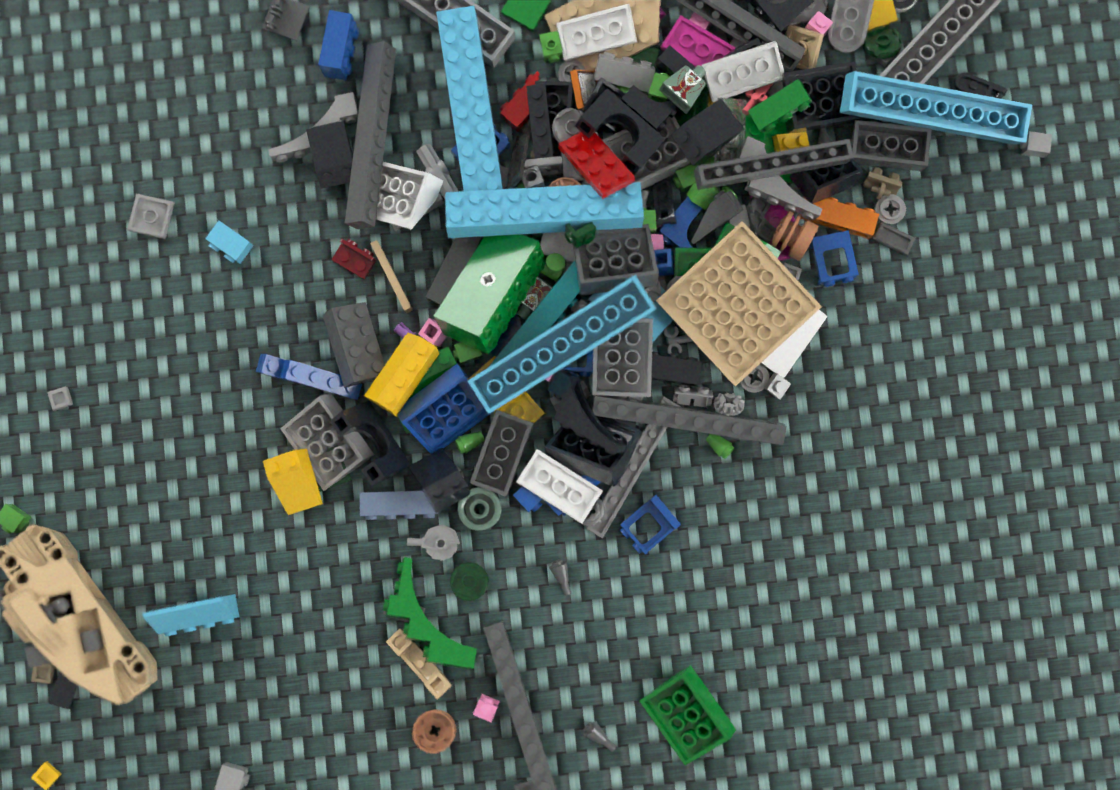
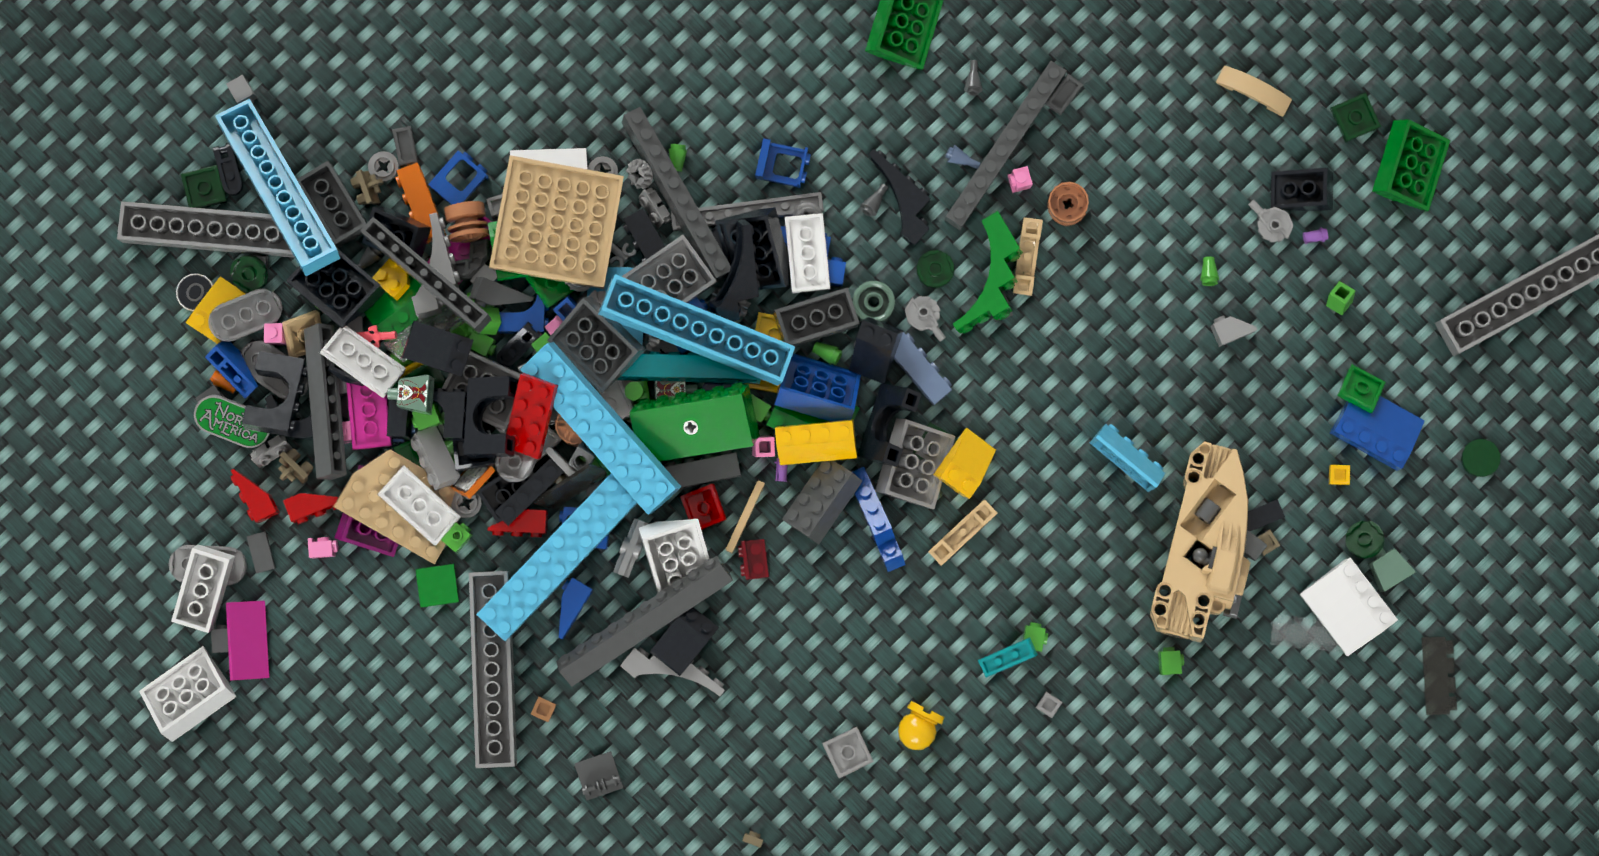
camera: 130 degrees left, 0 degrees up
medium azure brick [205,221,253,264] -> none
blue brick [318,10,359,81] -> none
dark green bracket [564,222,596,249] -> none
green brick [748,79,813,133] -> none
plate [764,373,791,400] -> none
none -> dark green tile [181,165,228,208]
none -> medium nougat plate [531,697,557,722]
none -> blue slope [559,577,593,640]
none -> red slope [680,483,727,530]
none -> dark tan plate [742,831,763,848]
none -> black arch [868,149,931,248]
none -> yellow tile [898,701,945,750]
none -> tan slope [928,499,998,566]
none -> sand blue cone [945,145,980,169]
none -> teal tile [978,637,1038,678]
none -> bright green brick [1023,622,1048,652]

